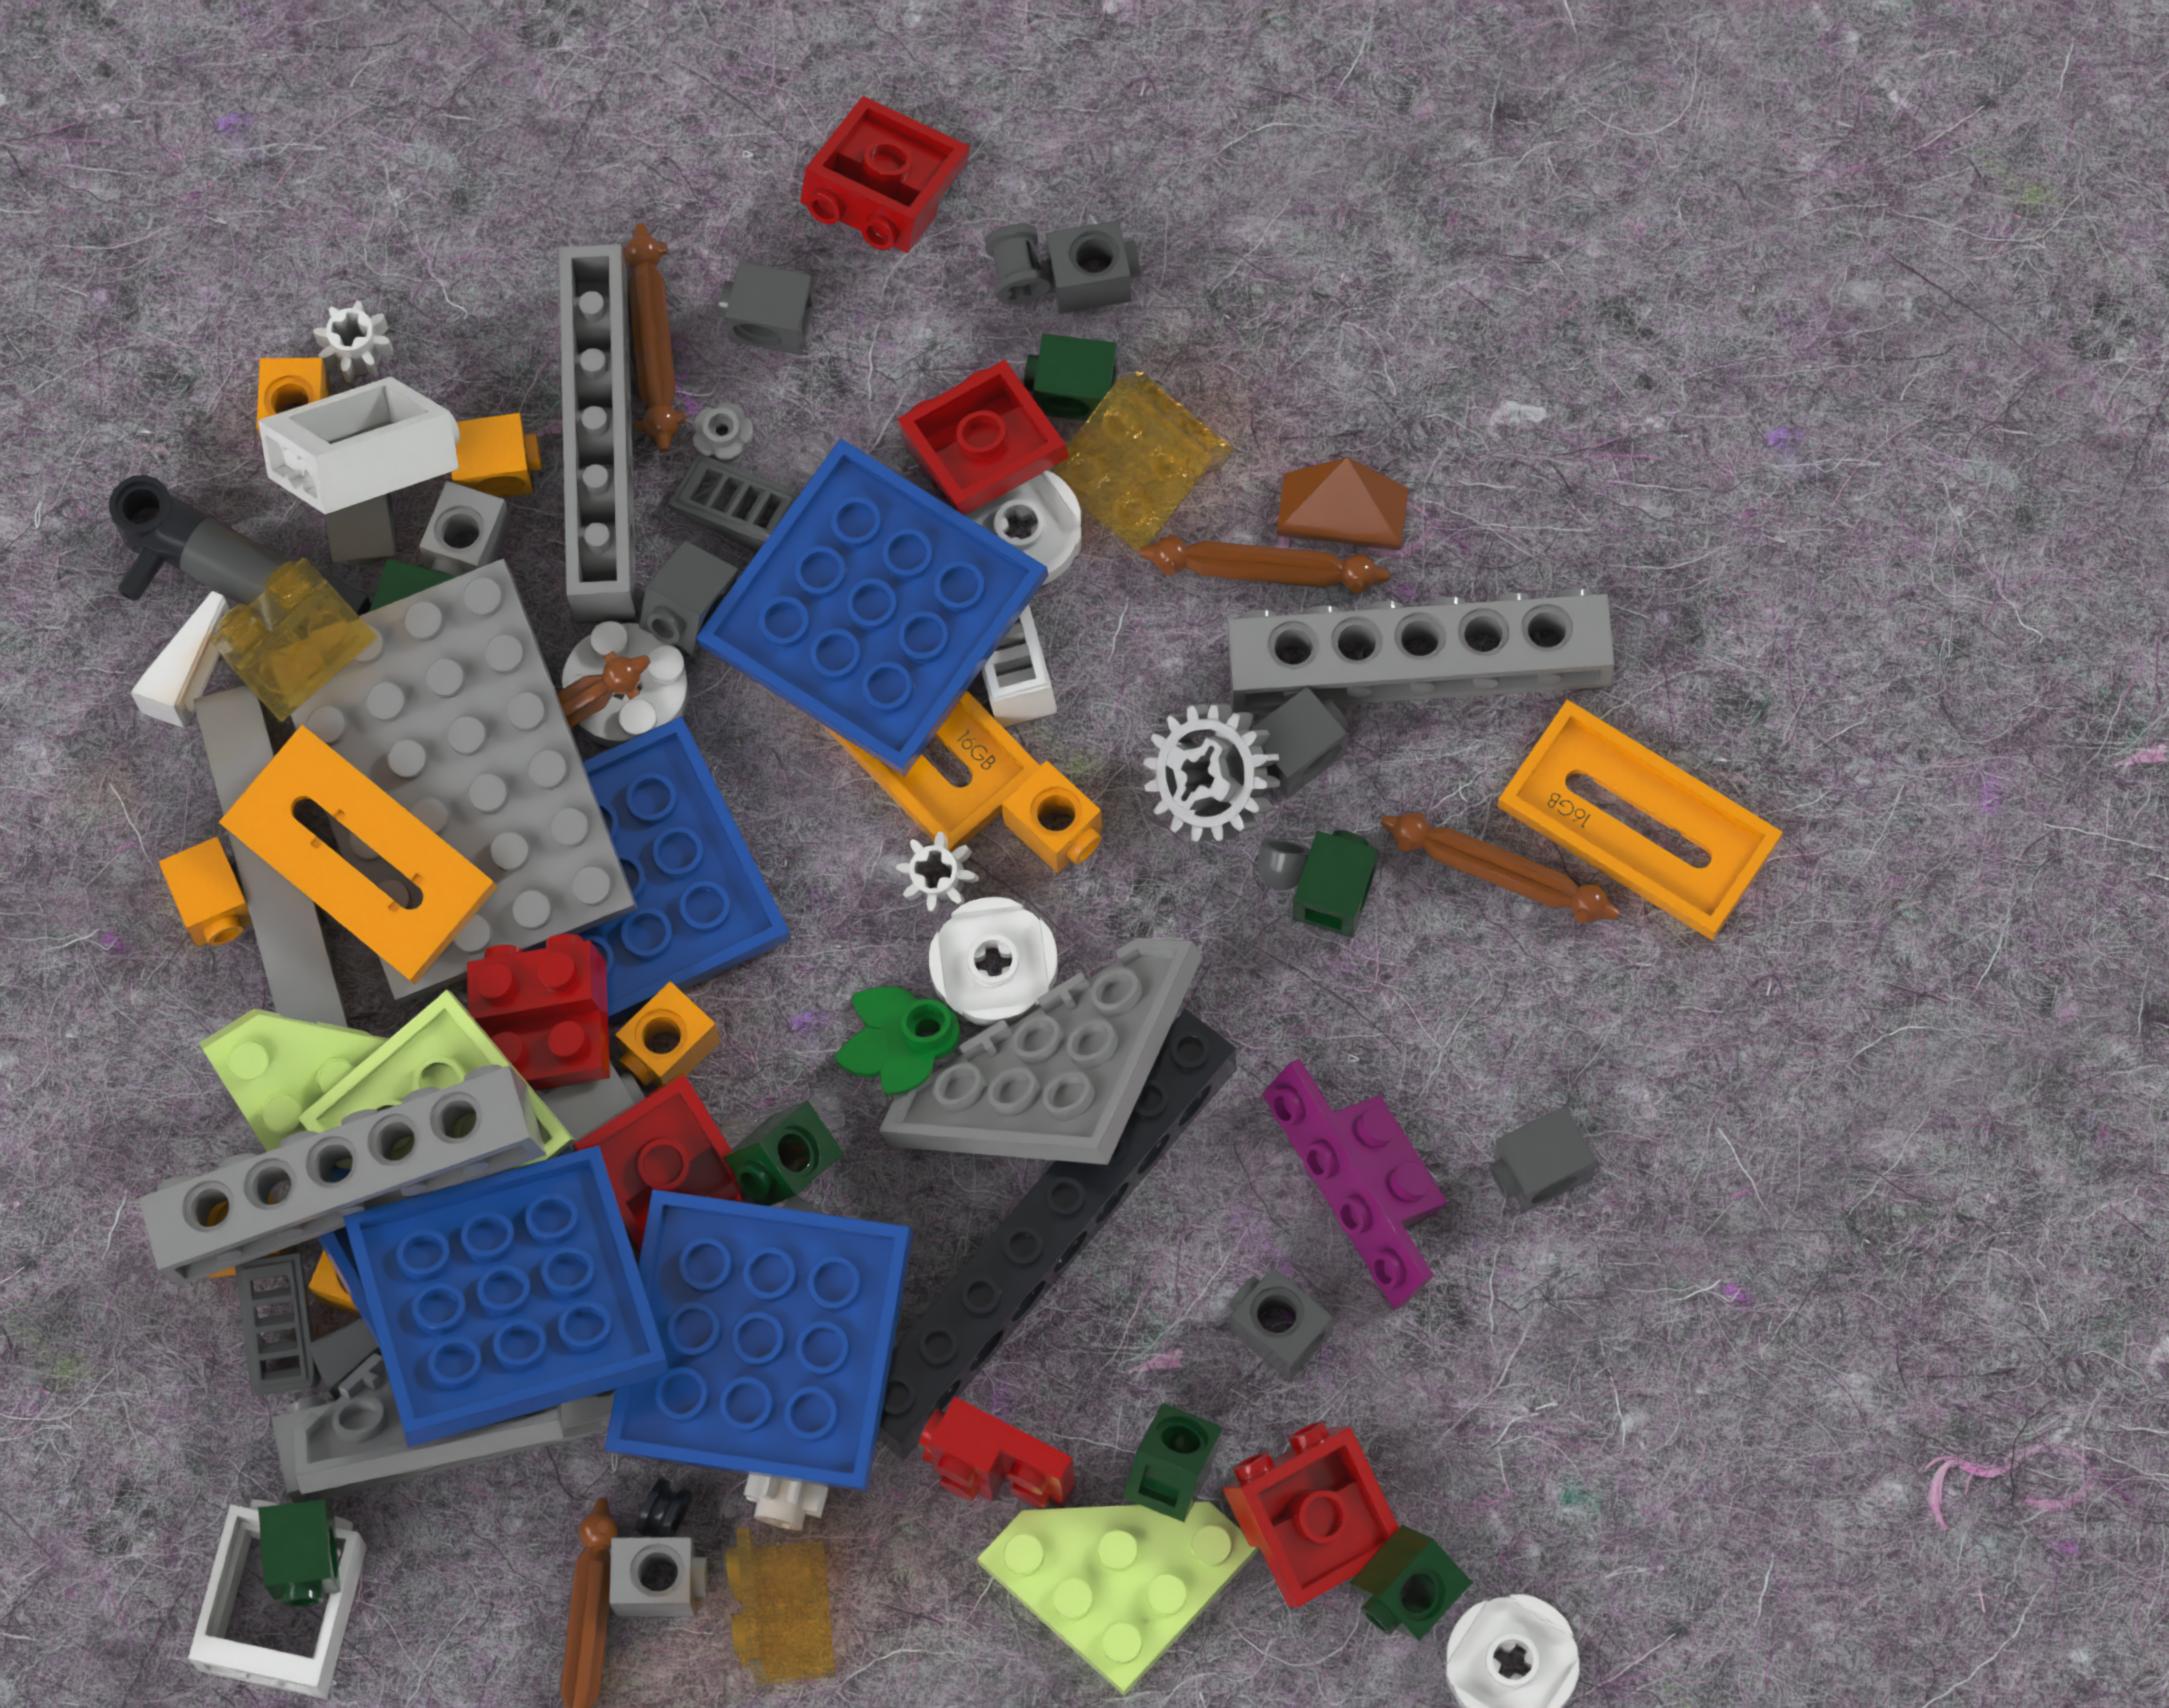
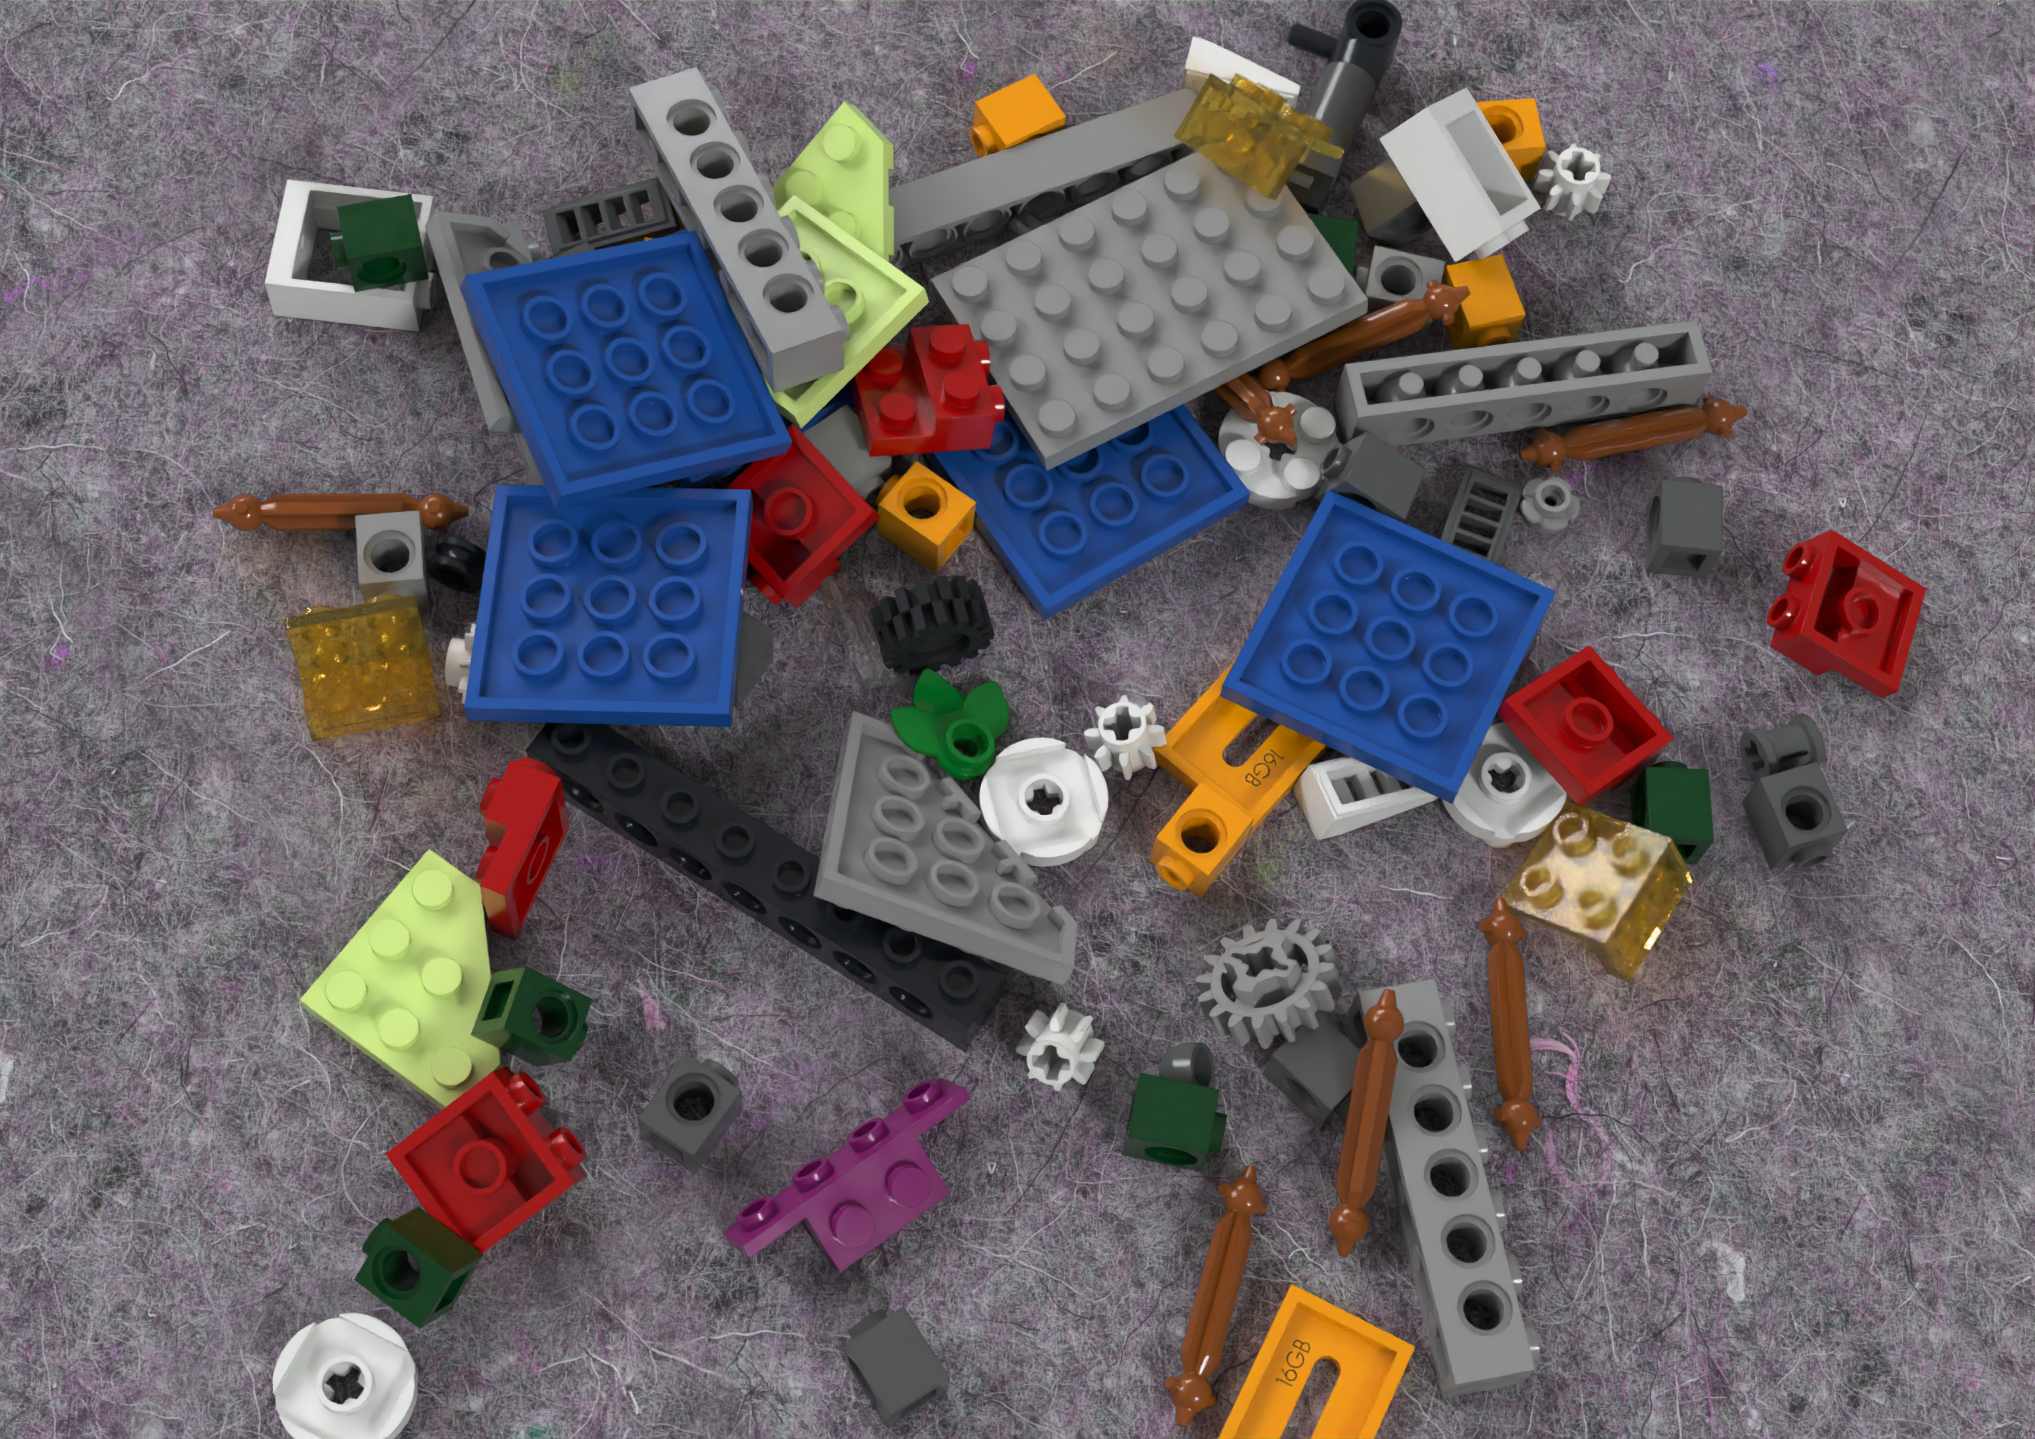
camera: 70 degrees right, 5 degrees down
light orange piece [219,725,498,985] -> none
dark green brick [723,1100,844,1206] -> none
dark orange slope [1276,457,1408,550] -> none
none -> black tyre [871,576,995,675]
none -> white gear [1016,1003,1105,1091]
none -> dark orange wheel [1251,280,1470,393]
none -> dark orange wheel [1329,989,1404,1257]

